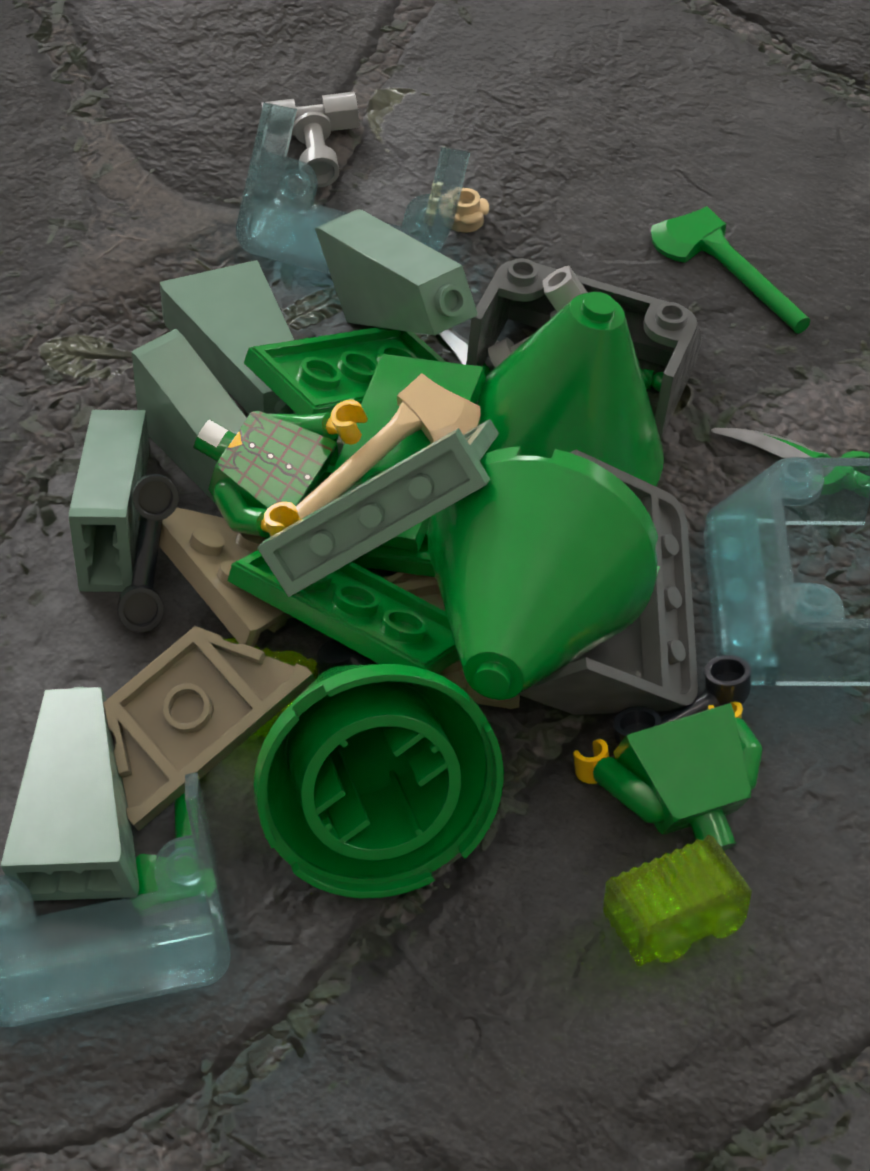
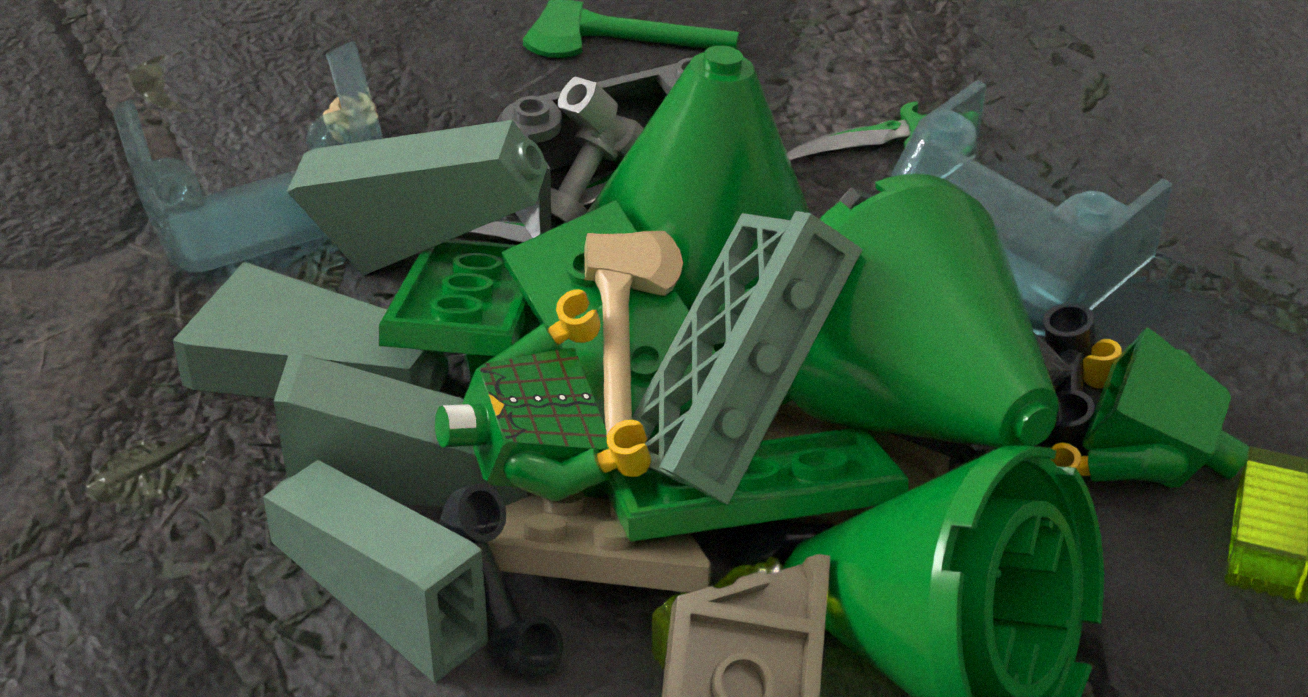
camera: 45 degrees left, 5 degrees down
light grey bar [261,92,359,187] -> none

